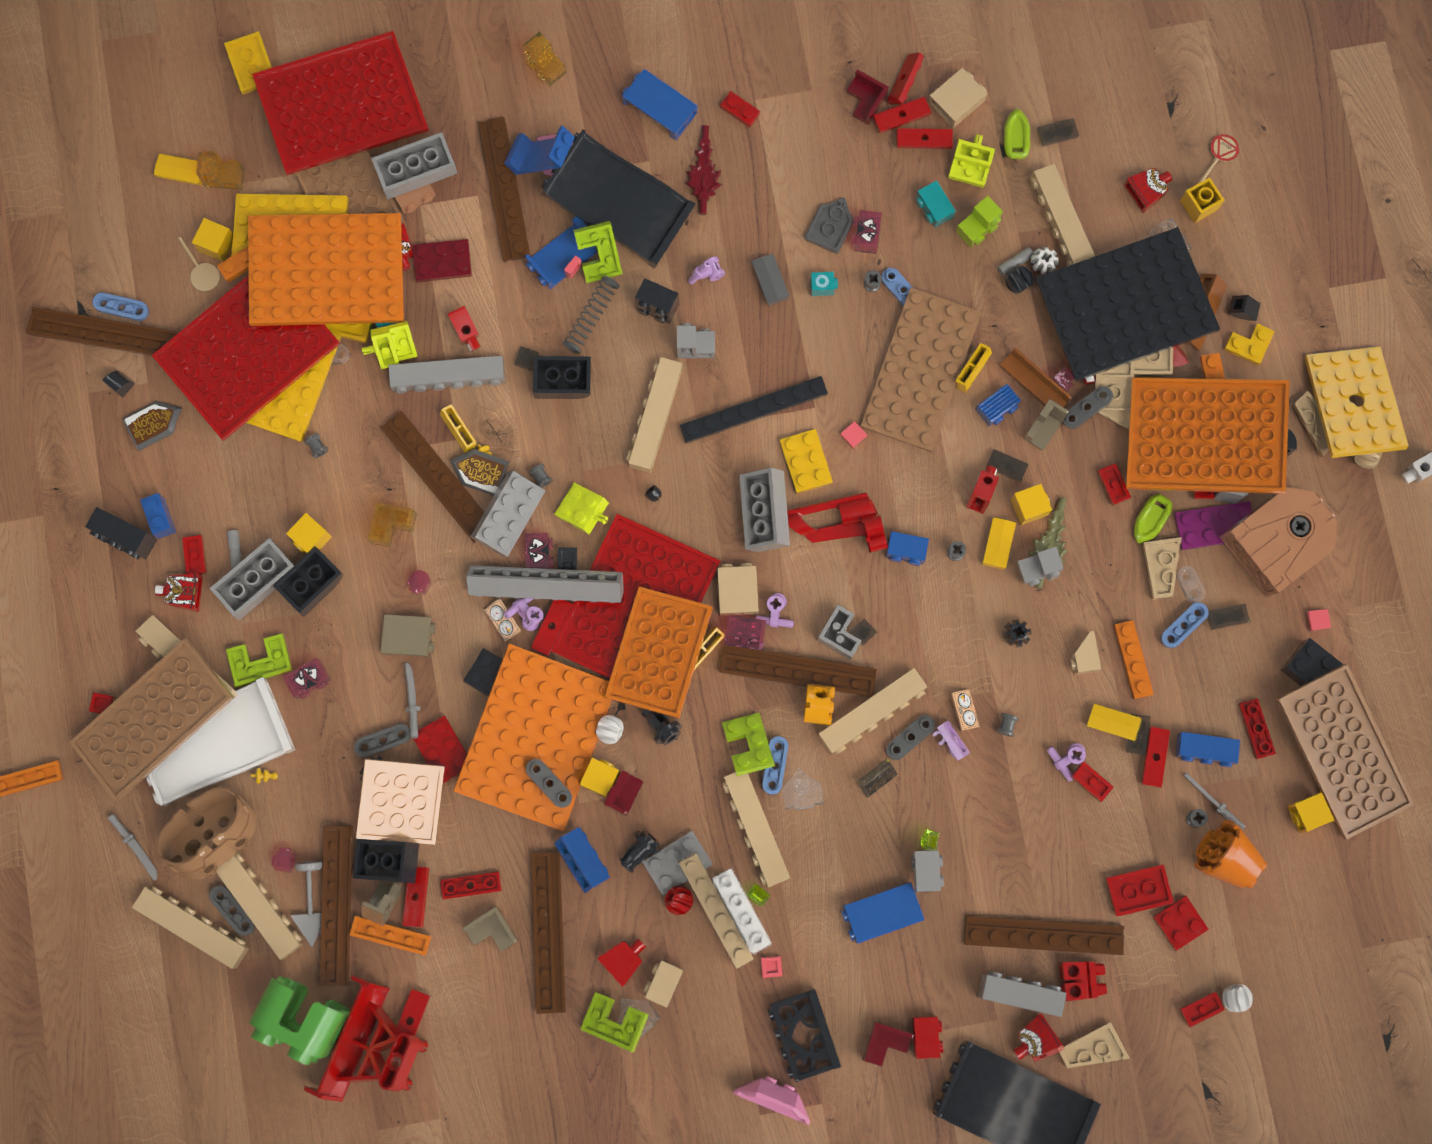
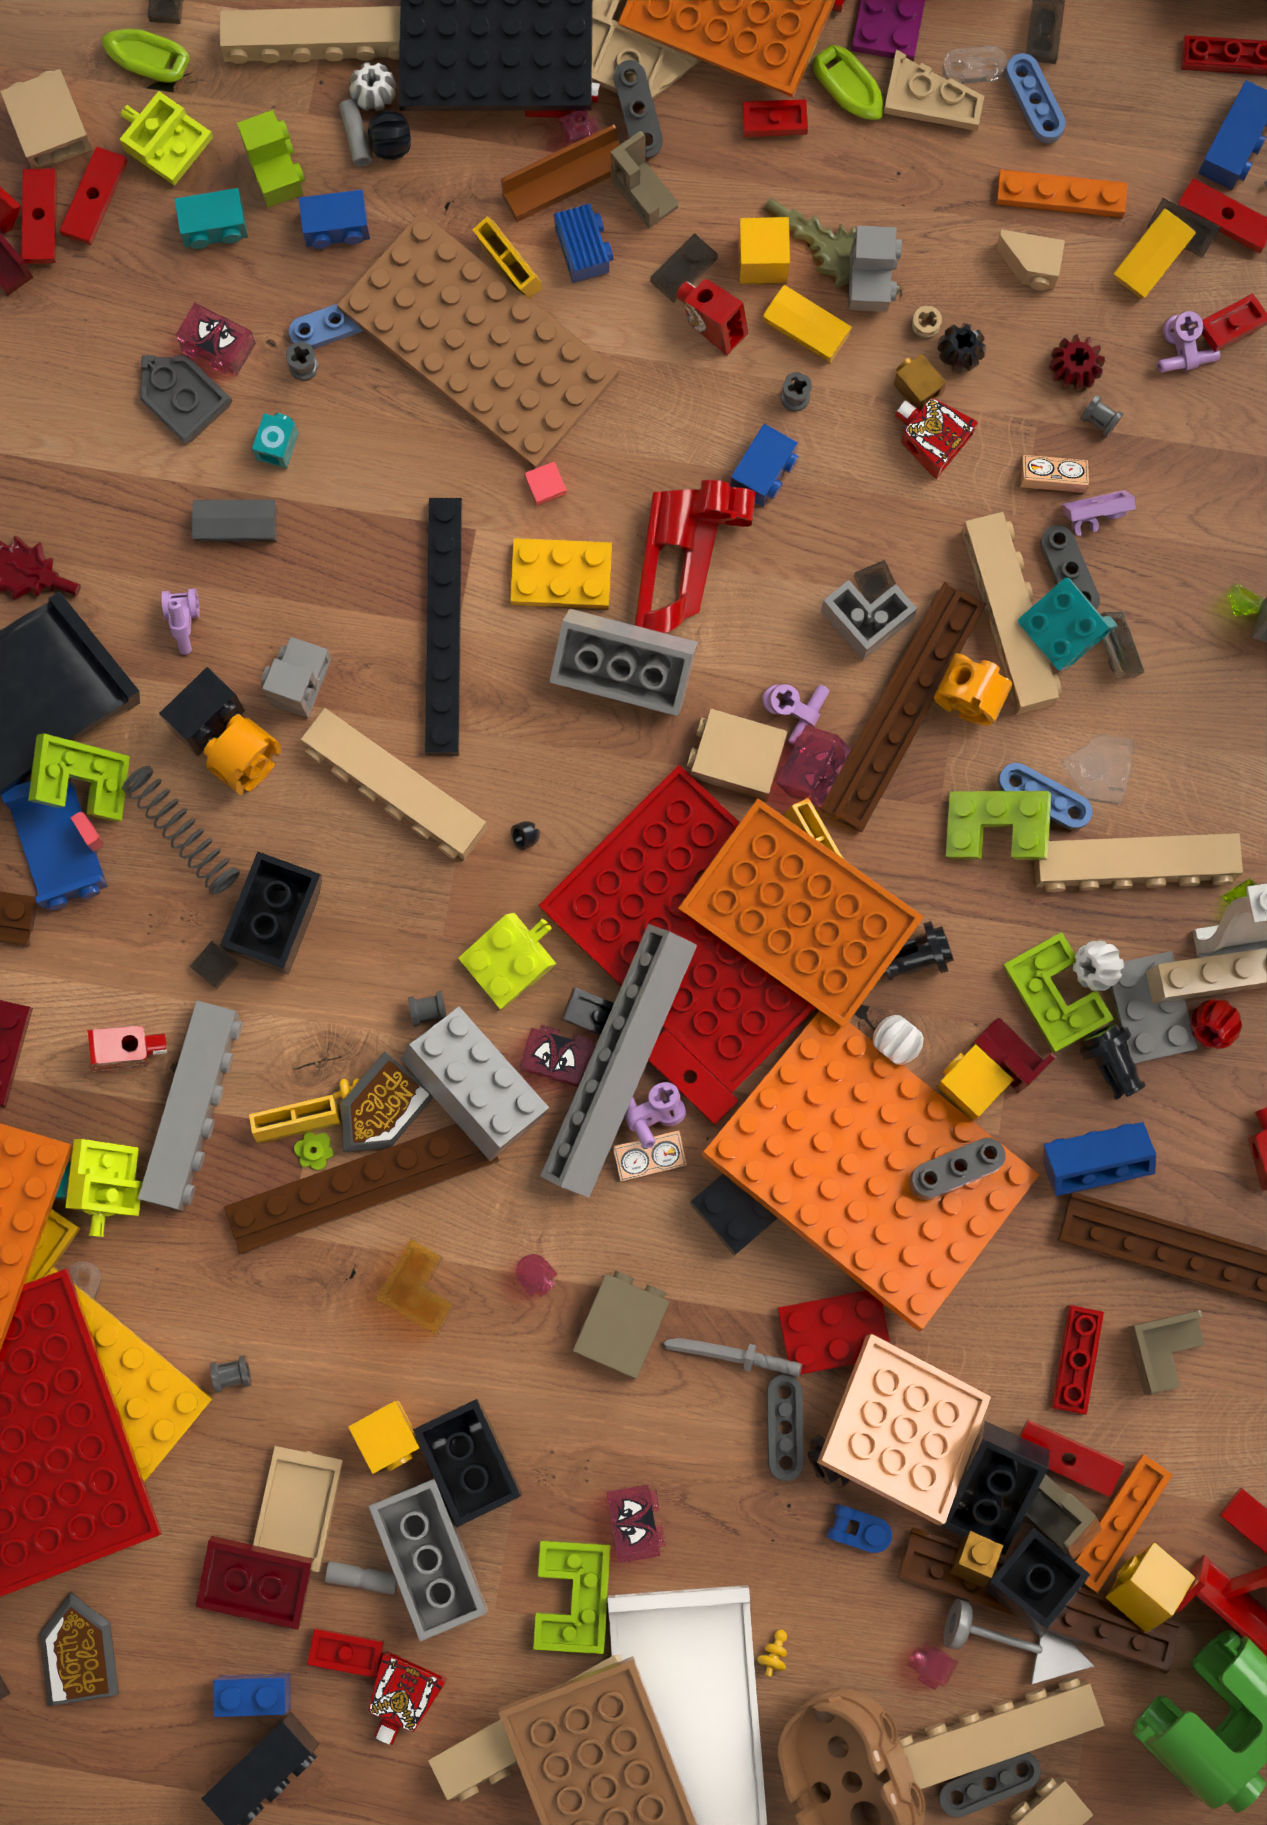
camera: 70 degrees left, 0 degrees up
none -> dark red plate [195,1536,314,1630]
none -> light orange brick [203,714,281,795]
none -> tan piece [253,1446,343,1572]
none -> lime plant [294,1132,334,1170]
none -> blue brick [298,190,370,249]
none -> blue plate [826,1503,892,1553]
none -> pearl gold brick [893,353,947,411]
none -> torso [895,398,978,480]
none -> tan bush [911,306,942,339]
none -> pearl gold brick [950,1531,1003,1587]
none -> black brick [986,1528,1091,1638]
none -> lime plate [1002,932,1114,1054]
none -> teal bracket [1018,578,1118,671]
none -> dark red gear [1049,334,1105,392]
none -> white piece [1073,941,1124,991]
none -> yellow head [1105,1542,1195,1633]

